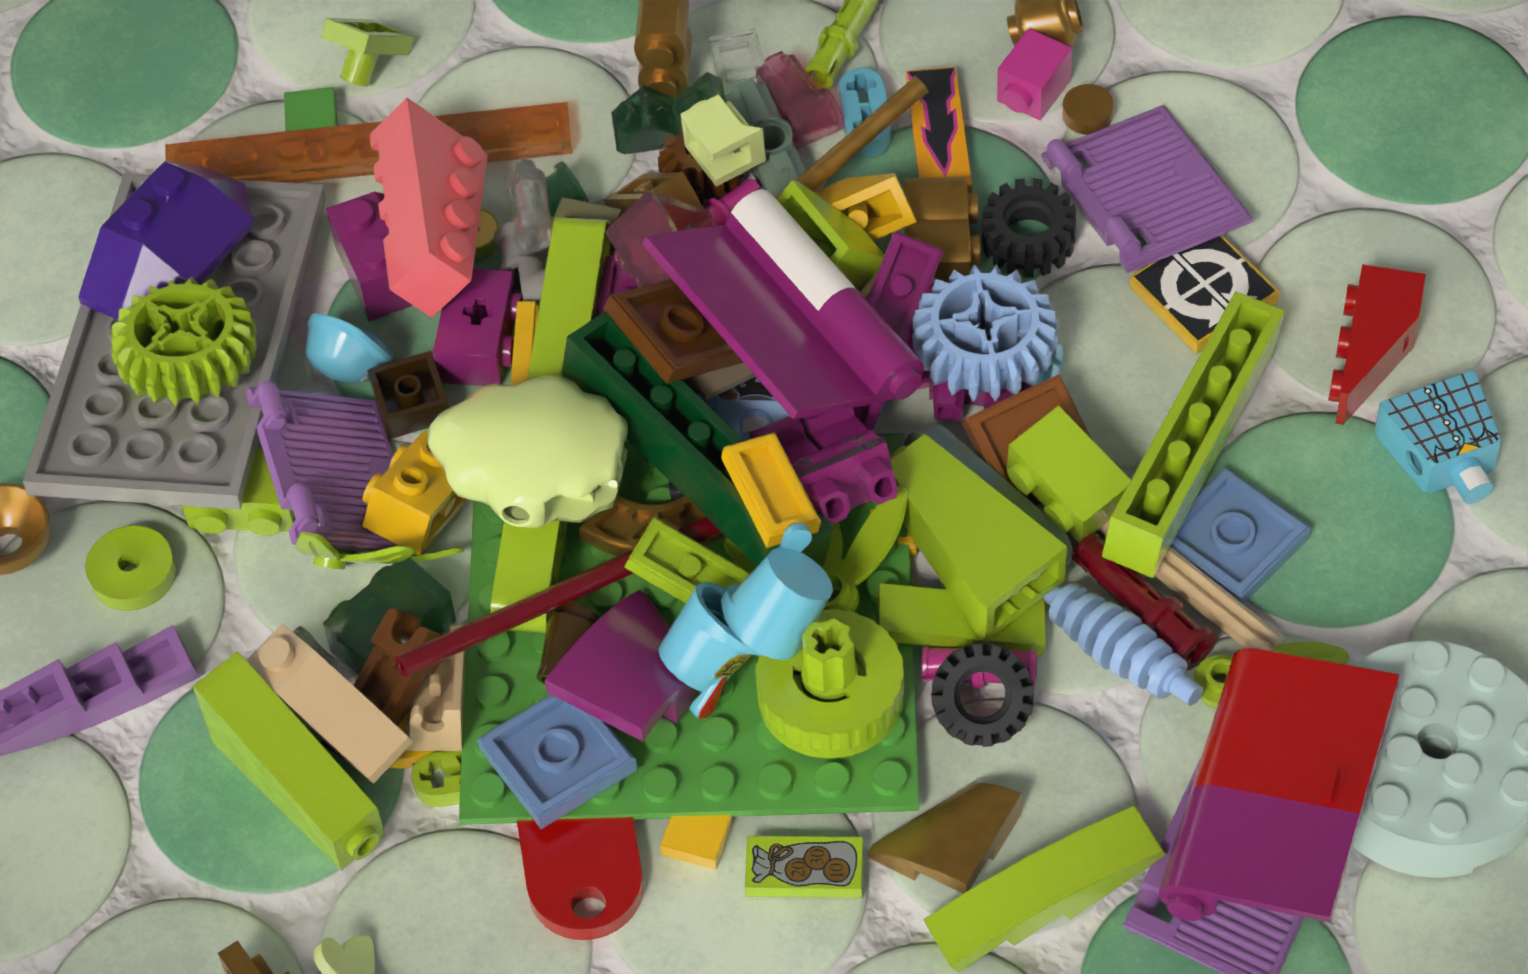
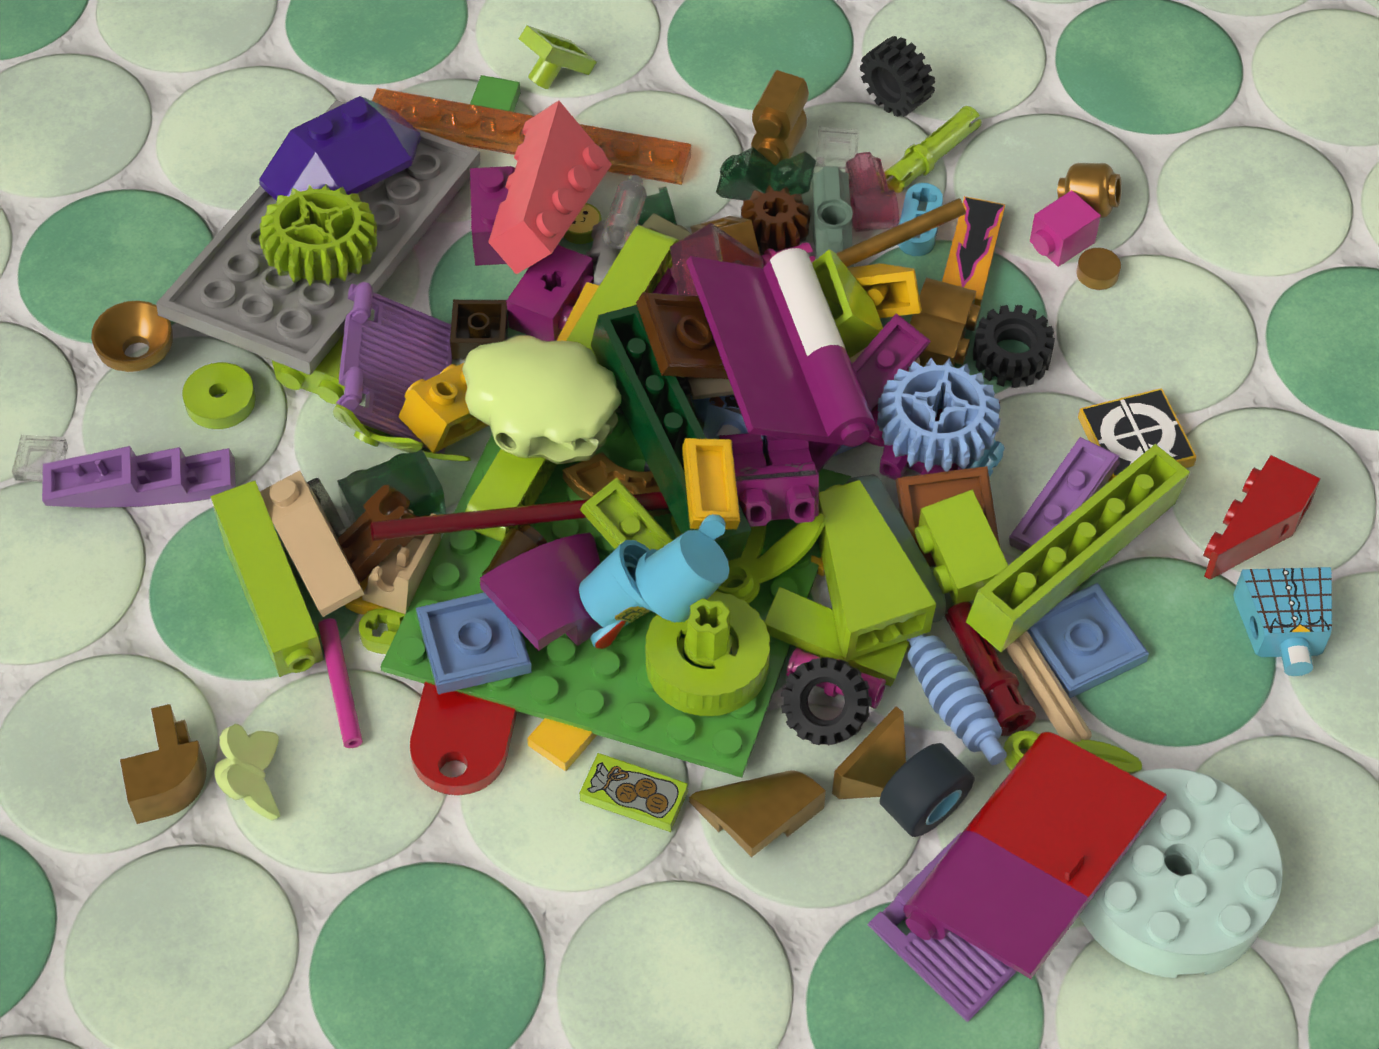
camera: 15 degrees right, 0 degrees up
medium azure helmet [306,313,394,383] -> none
yellowish green window [681,94,766,187] -> none
lime slope [923,806,1166,973] -> none
medium lavender window [1041,105,1253,273] -> none
none -> dark pink piece [318,618,363,748]
none -> pearl gold slope [832,706,906,799]
none -> black wheel [879,743,975,837]
none -> medium lavender tile [1009,437,1119,552]

